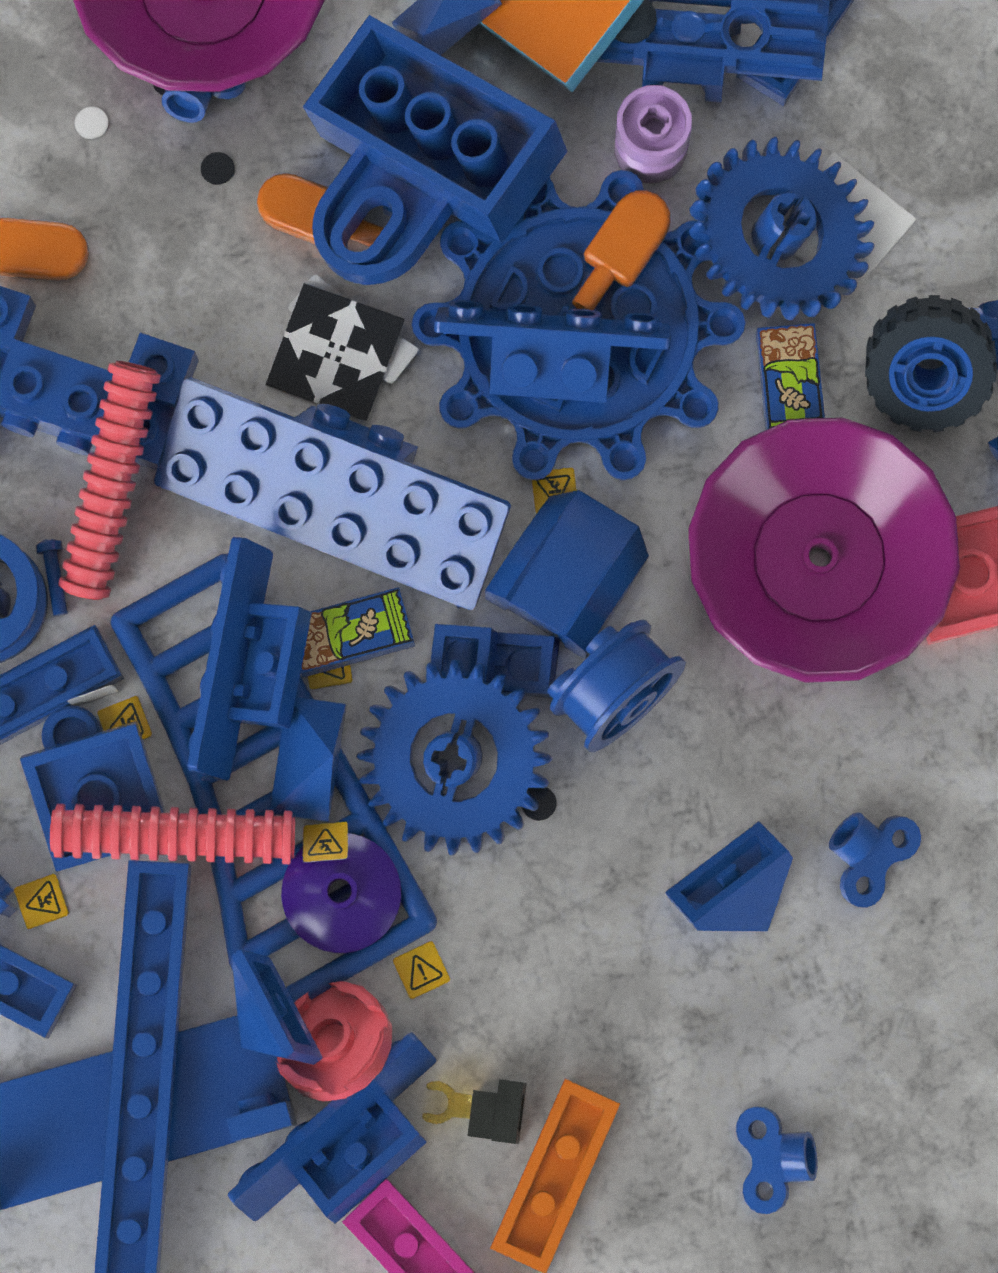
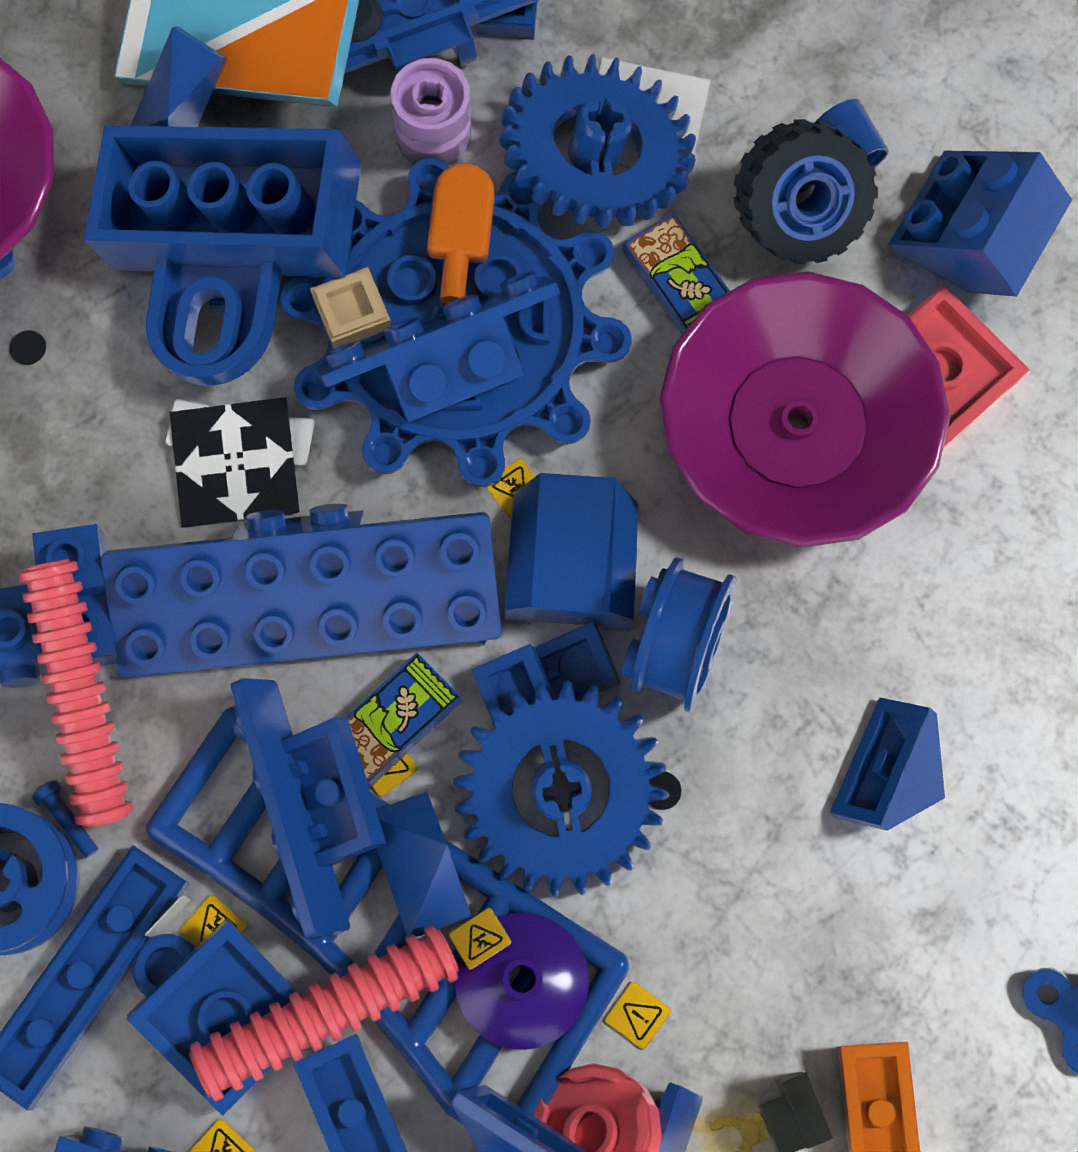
camera: 35 degrees left, 5 degrees down
orange piece [257,173,383,247] -> none
blue piece [829,812,921,908] -> none
none -> tan tile [310,267,391,349]

